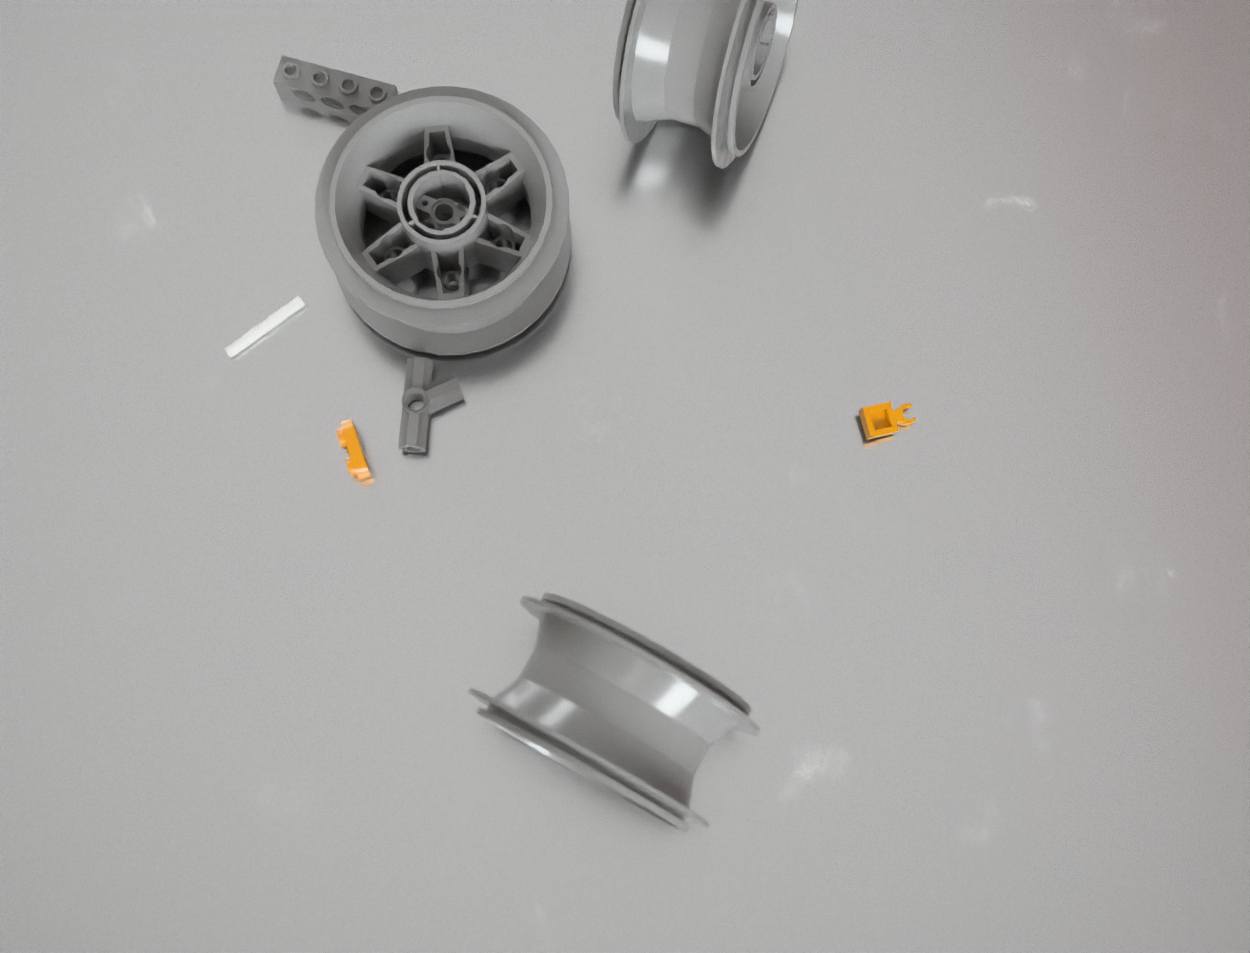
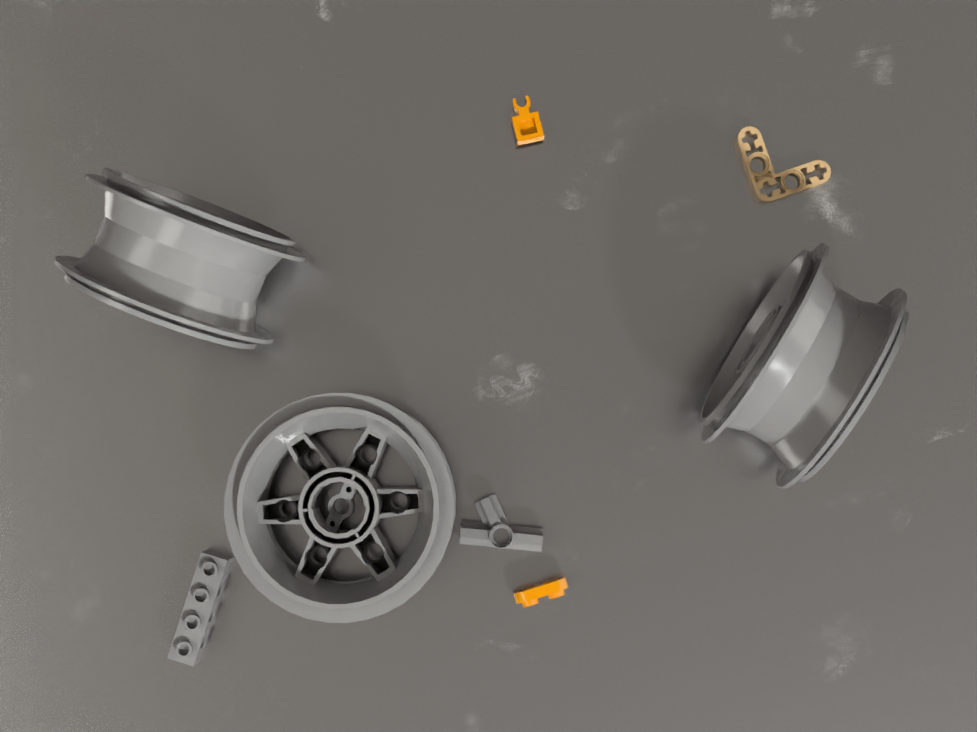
camera: 85 degrees left, 10 degrees up
white bar [224,295,305,358] -> none
none -> tan beam [736,126,831,203]

